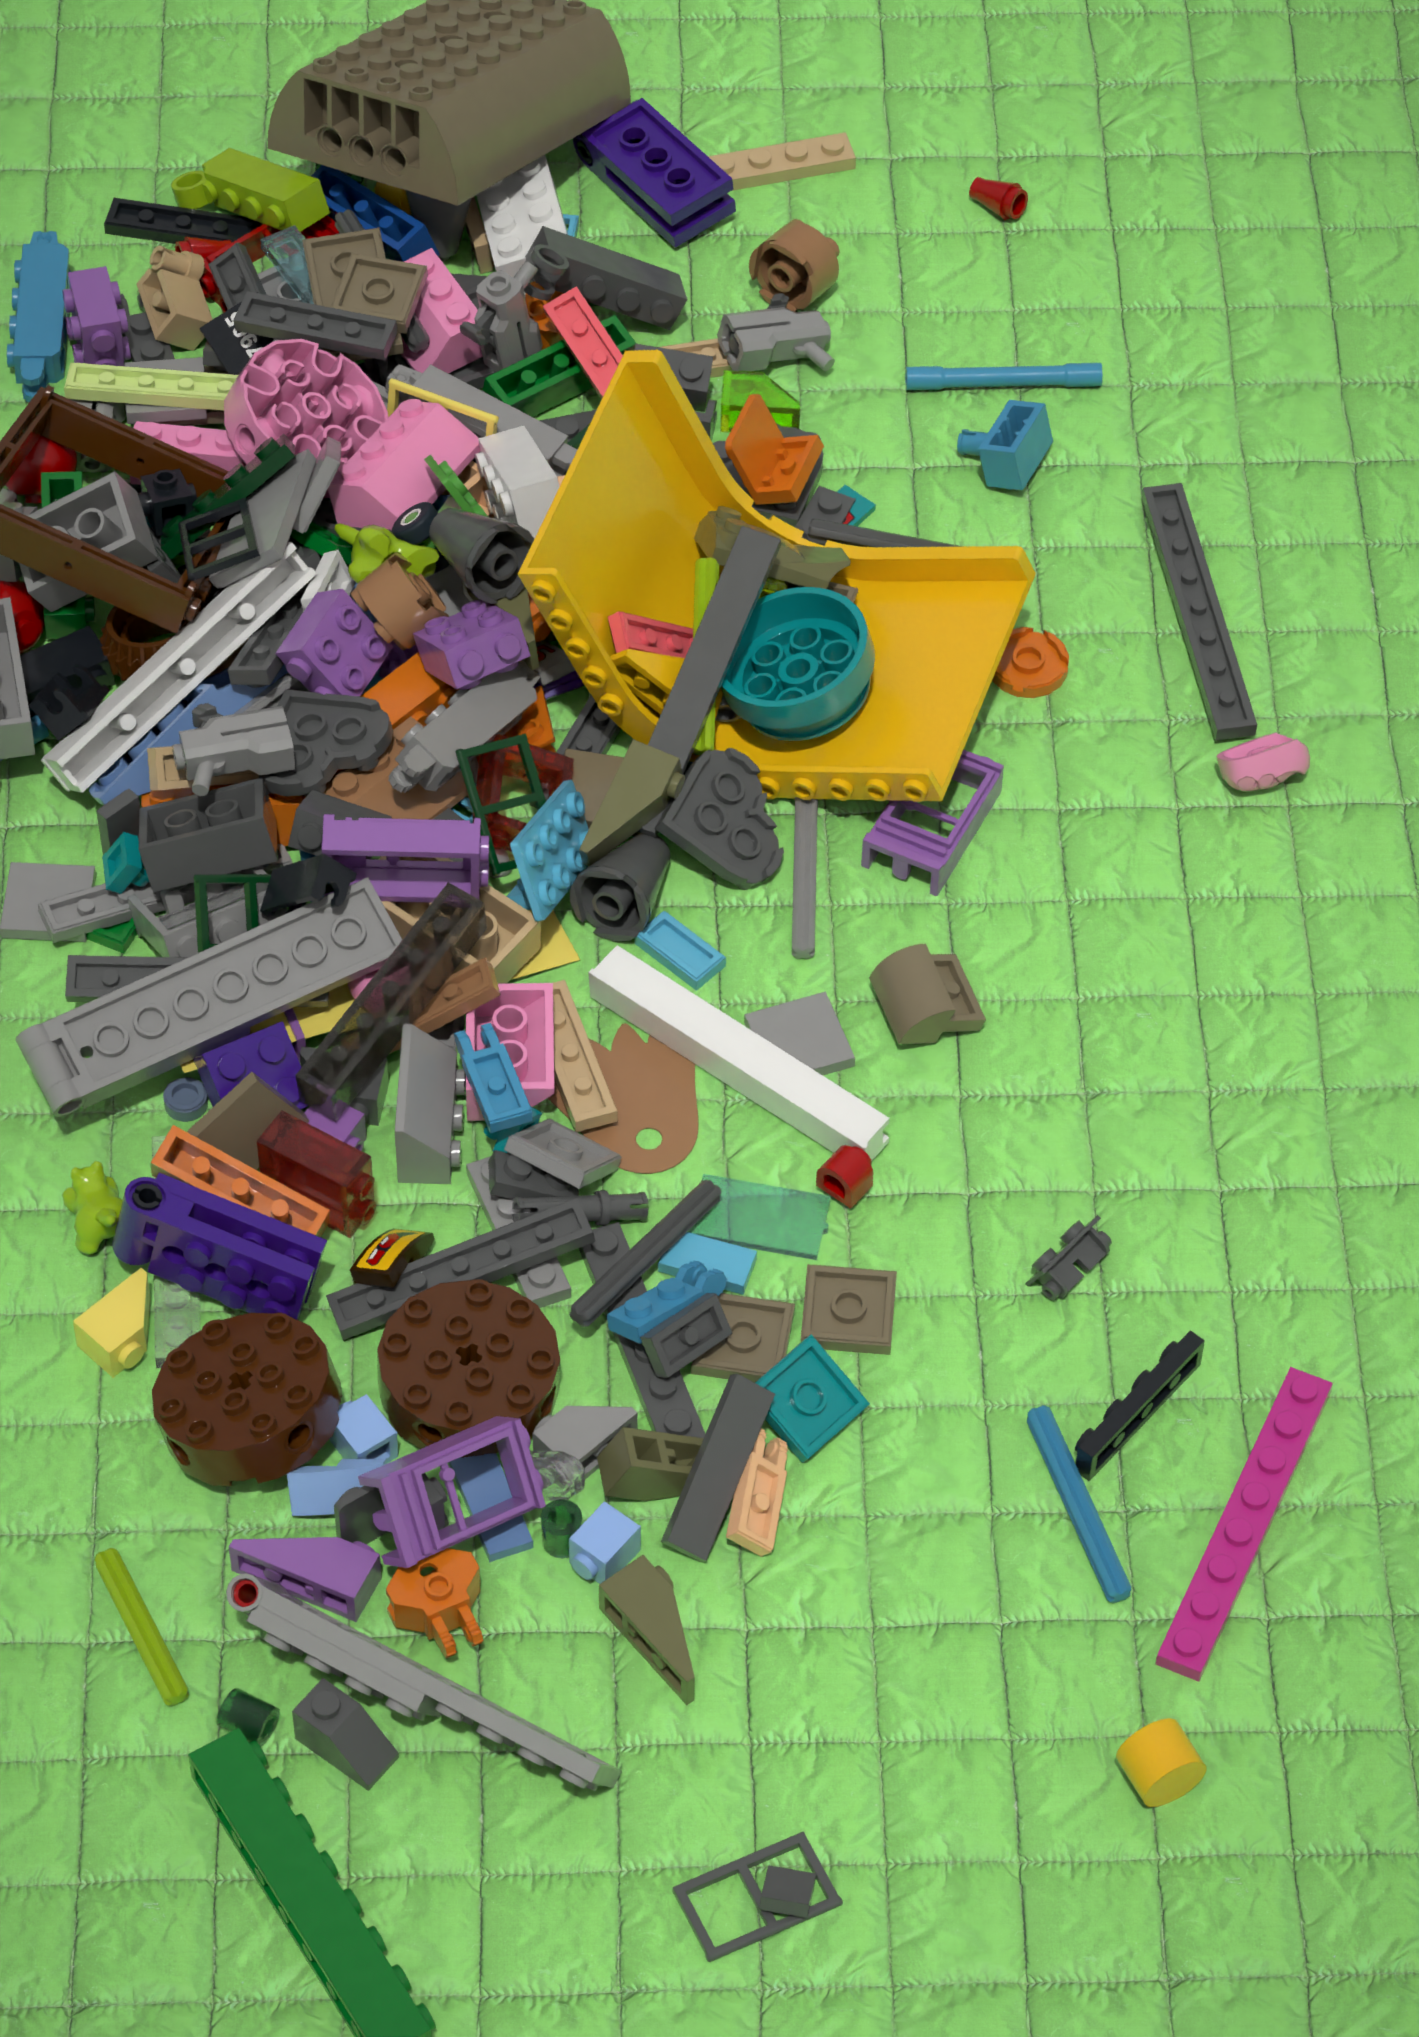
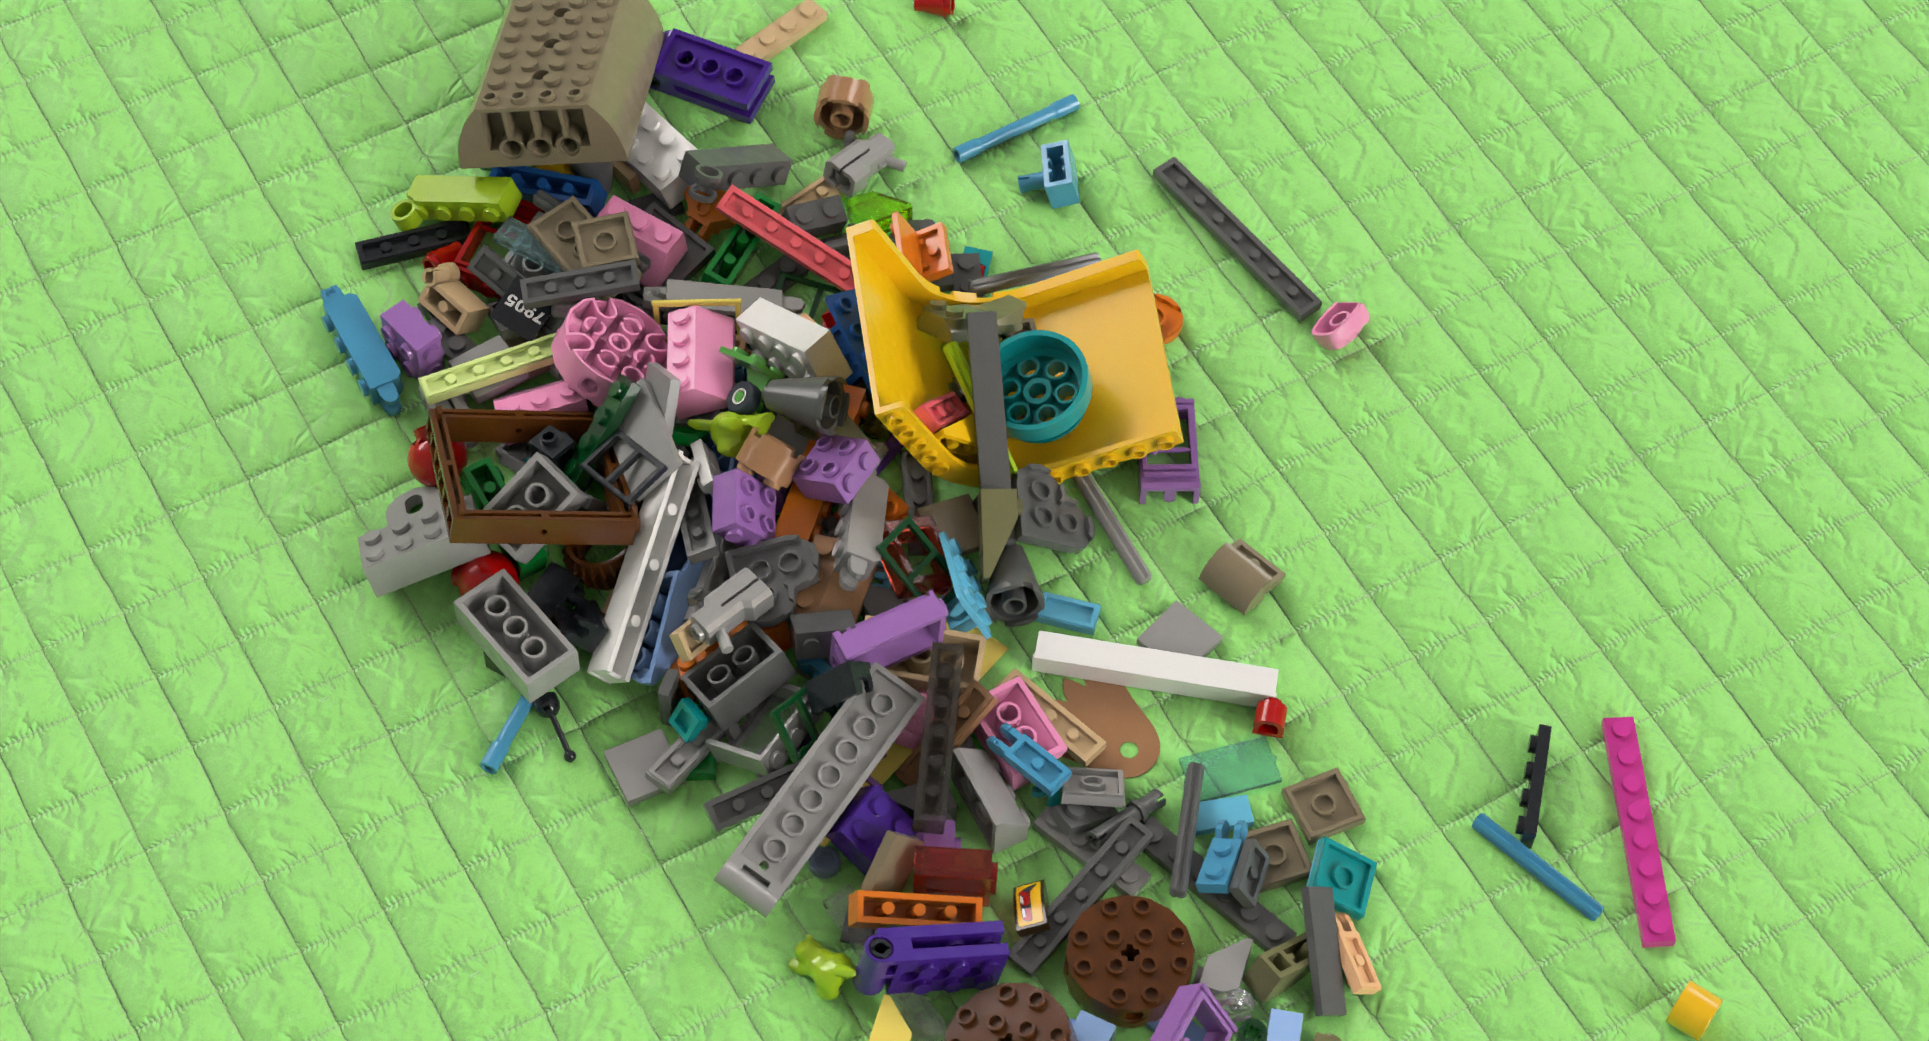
camera: 30 degrees left, 5 degrees up
light grey piece [460,261,543,372] -> none
dark grey hinge [1025,1215,1112,1300] -> none

